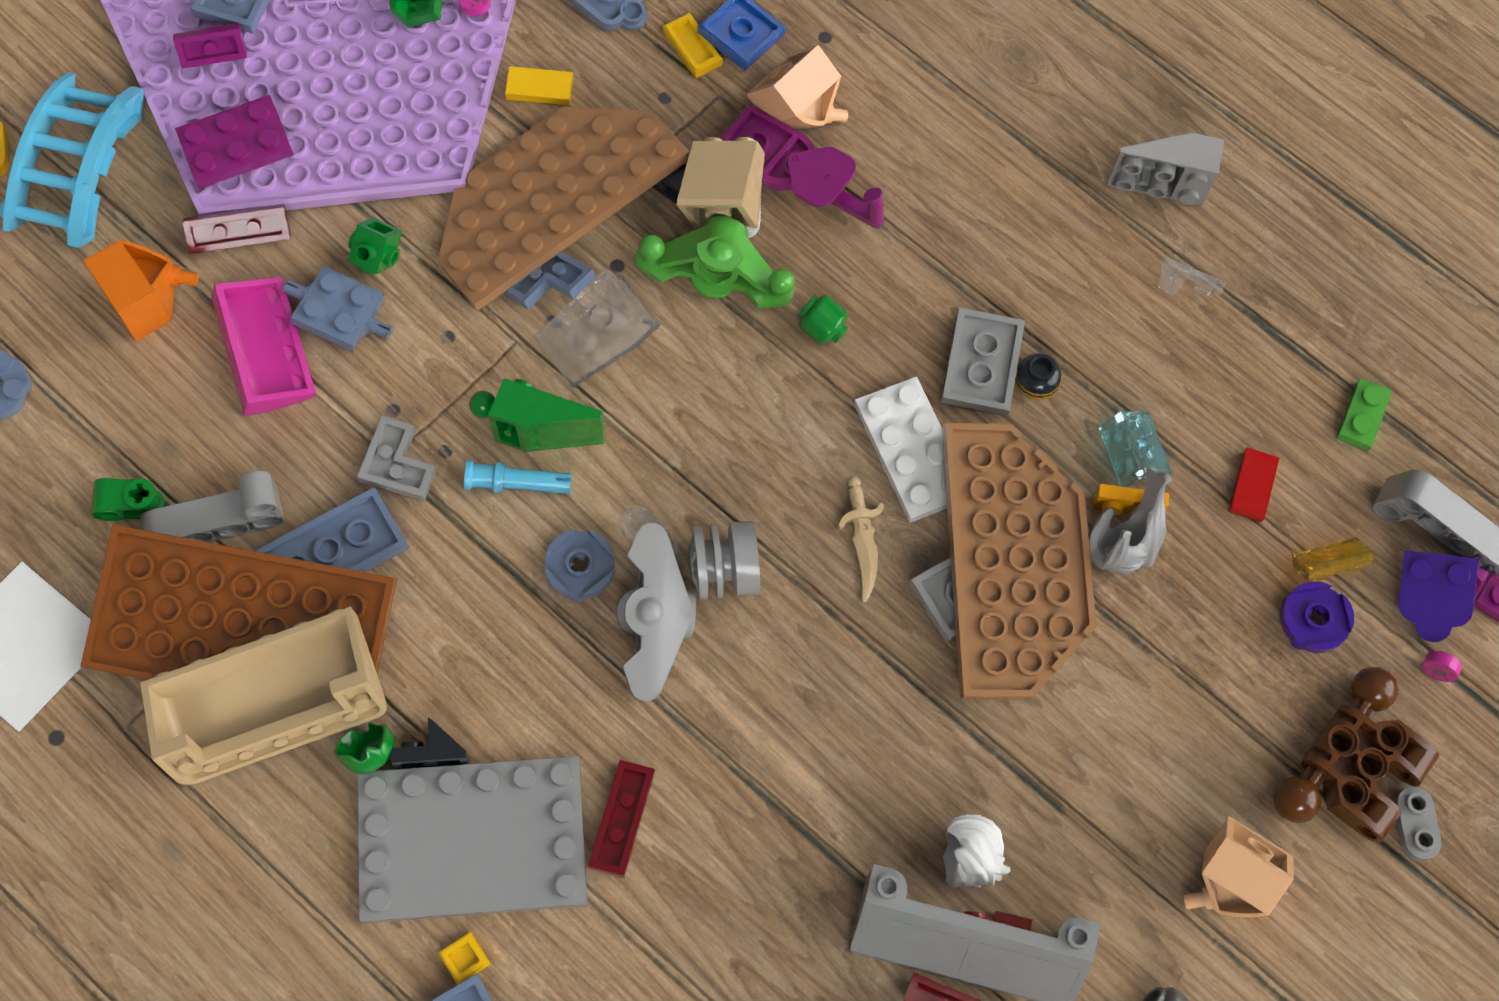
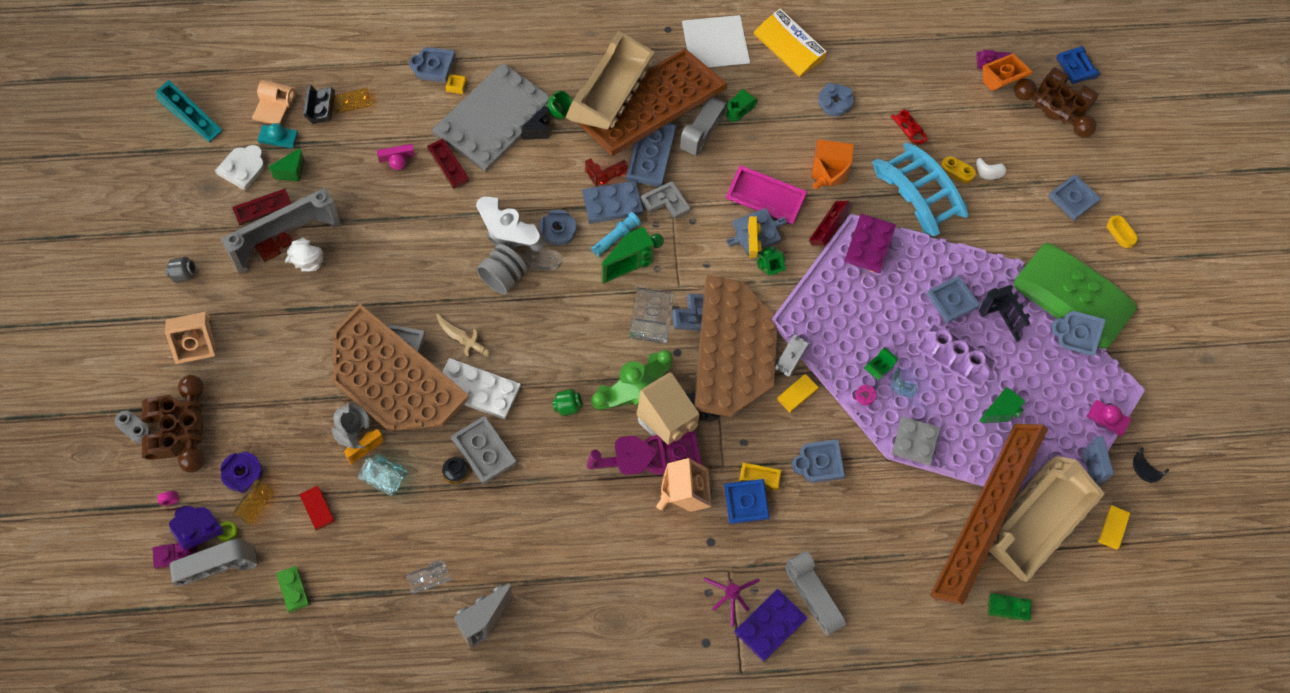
camera: 135 degrees right, 5 degrees down
magenta hinge [173,23,247,69] -> none
none -> lime tile [217,521,239,542]
none -> dark pink tile [377,144,415,170]
none -> sand blue plate [582,181,643,224]
none -> clear red bracket [585,158,627,187]
none -> yellow plate [748,216,761,258]
none -> light grey hinge [775,334,811,377]

